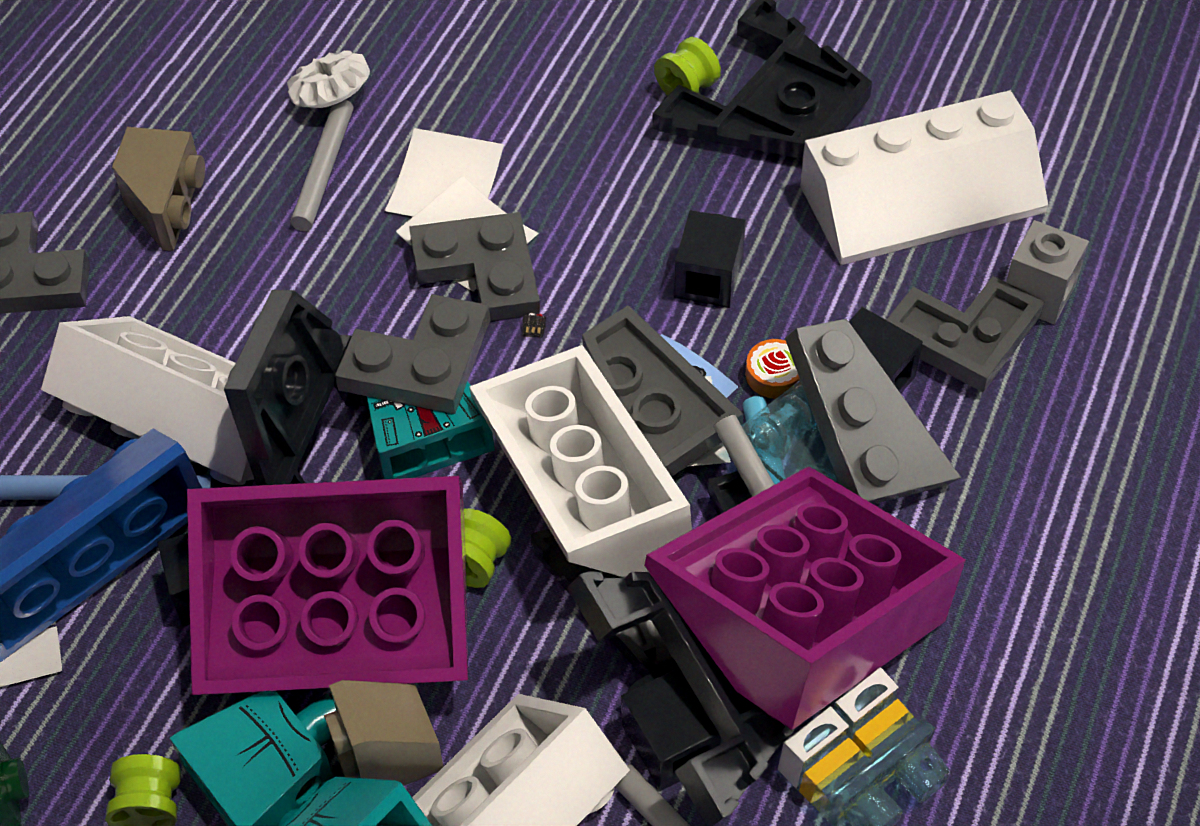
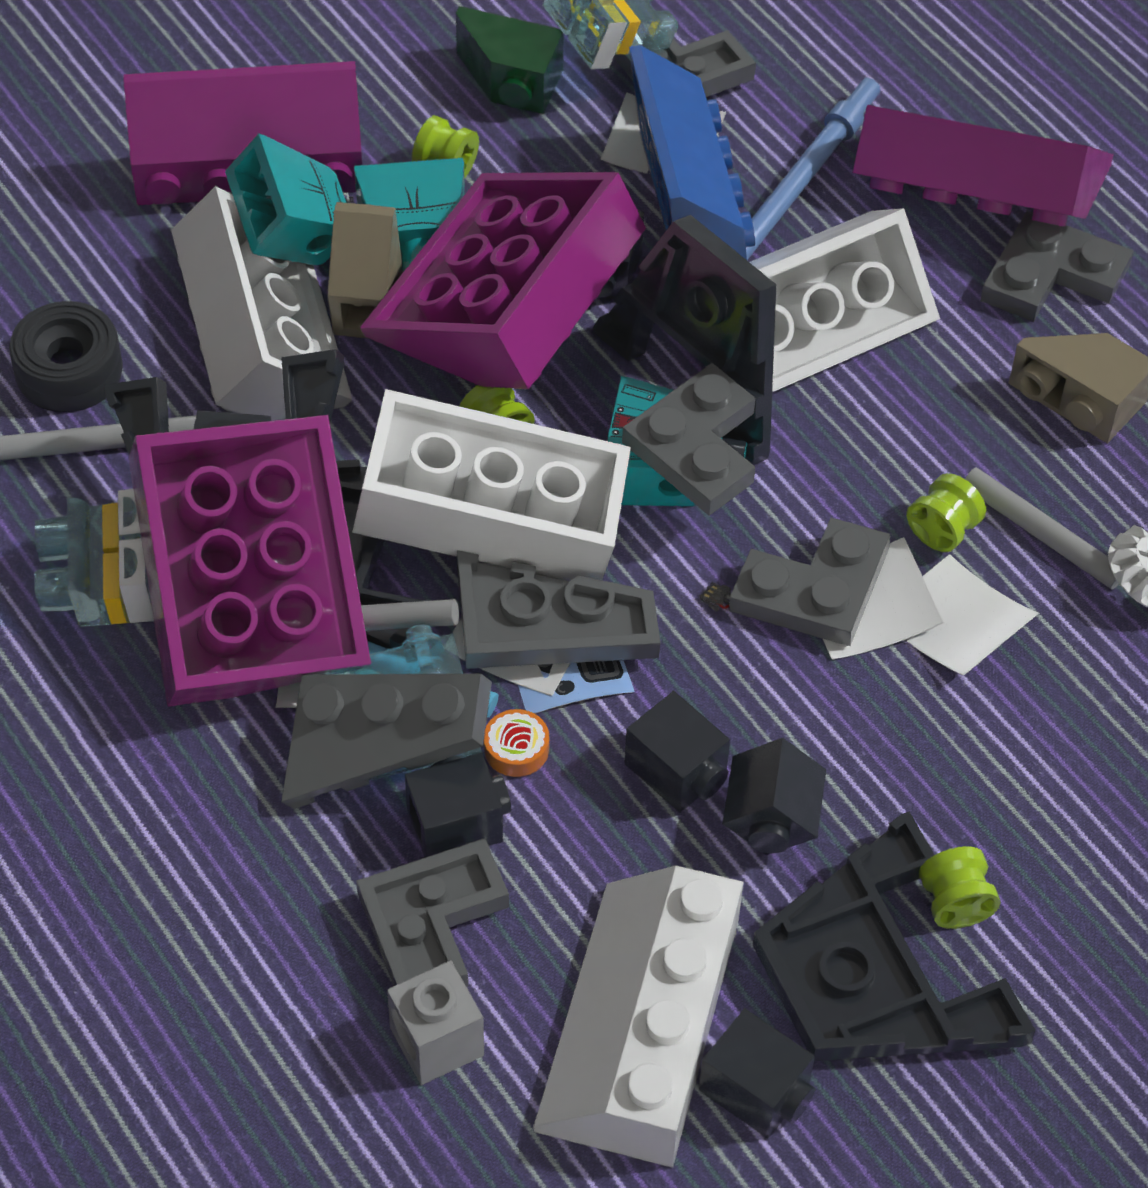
camera: 120 degrees right, 0 degrees up
none -> black brick [699,1008,816,1139]
none -> black brick [722,738,826,855]
none -> lime wheel [906,473,986,552]

